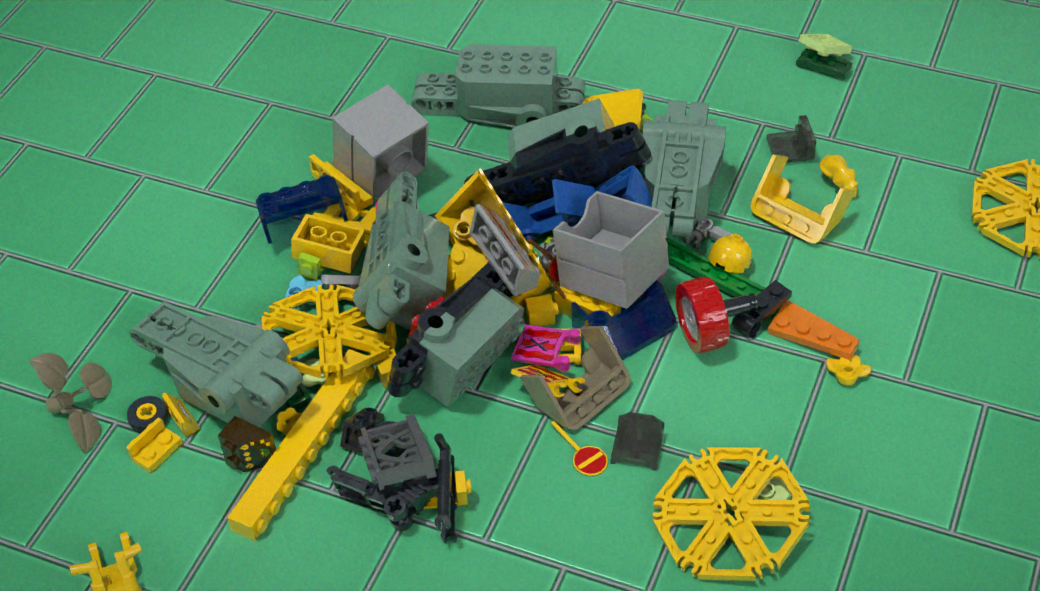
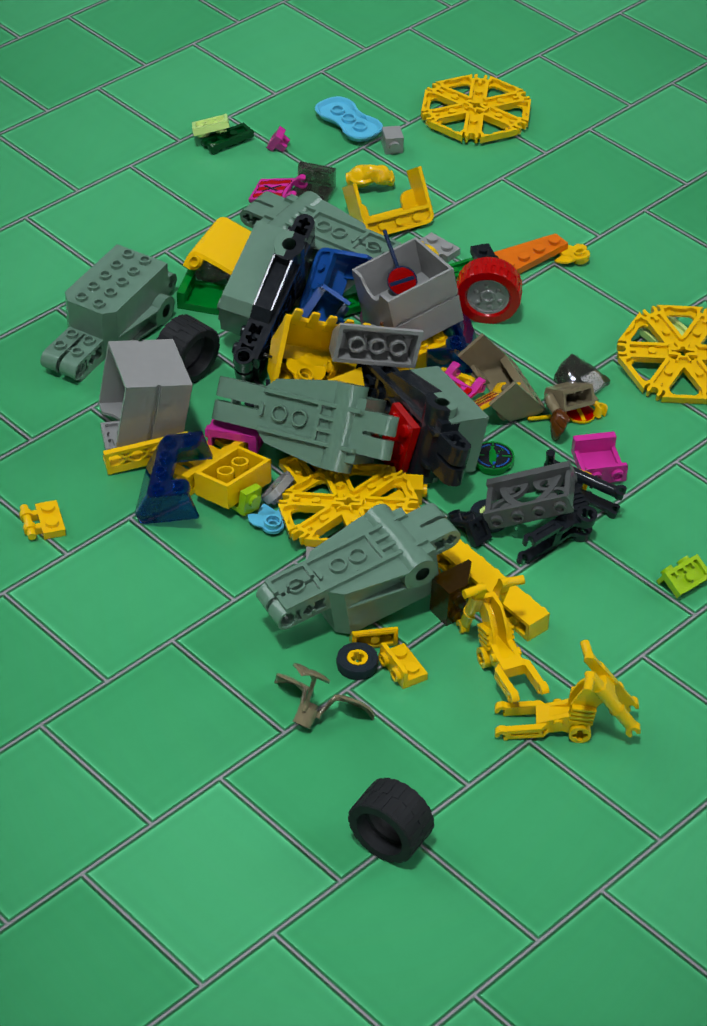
camera: 70 degrees left, 5 degrees down
none -> yellow plate [19,500,66,540]
none -> black tyre [156,314,220,383]
none -> dark pink flag [248,174,308,202]
none -> dark pink tile [266,126,290,152]
none -> medium azure plate [315,96,383,142]
none -> light grey brick [381,126,404,154]
none -> piece [383,230,418,295]
none -> light grey plate [420,232,460,263]
none -> yellow piece [456,575,550,703]
none -> tile [476,441,515,475]
none -> dark tan torso [544,382,608,441]
none -> dark pink panel [571,431,628,483]

